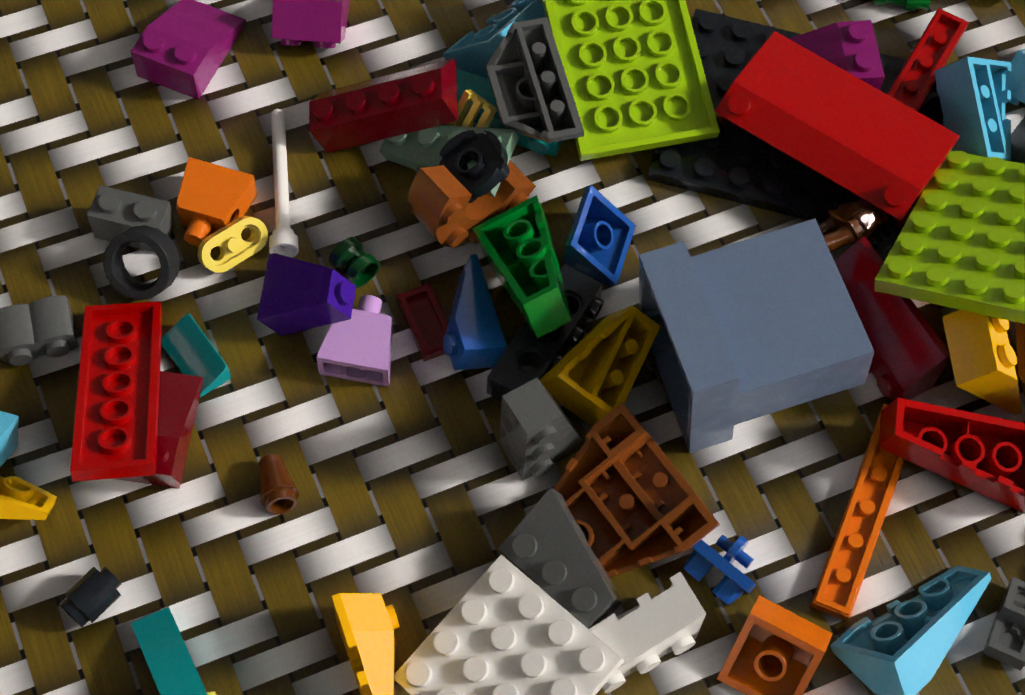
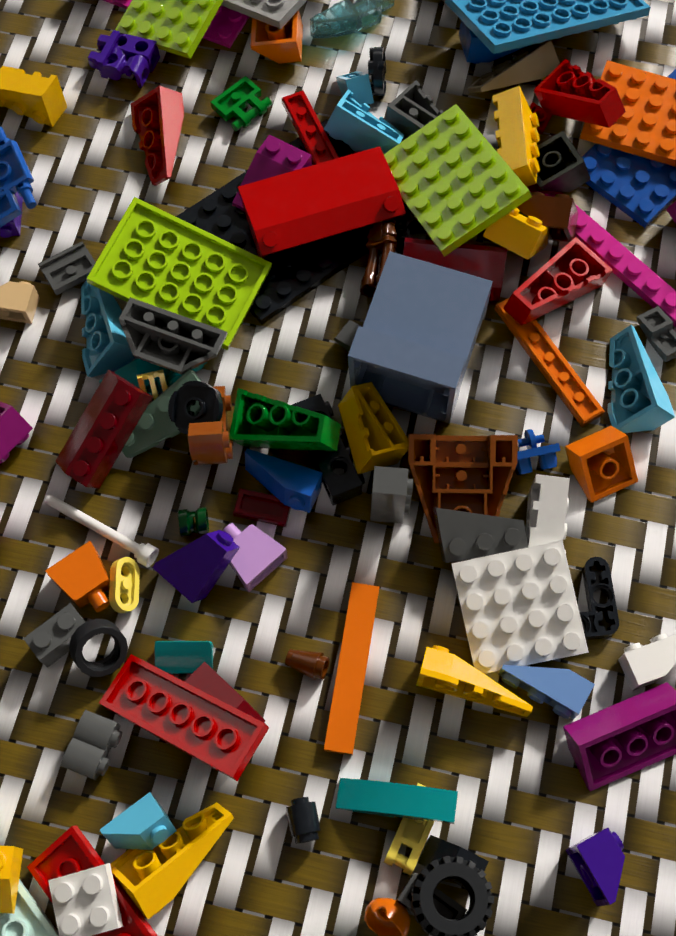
camera: 50 degrees left, 5 degrees up
blue slope [563,185,636,286] -> none
none -> orange tile [324,582,379,756]

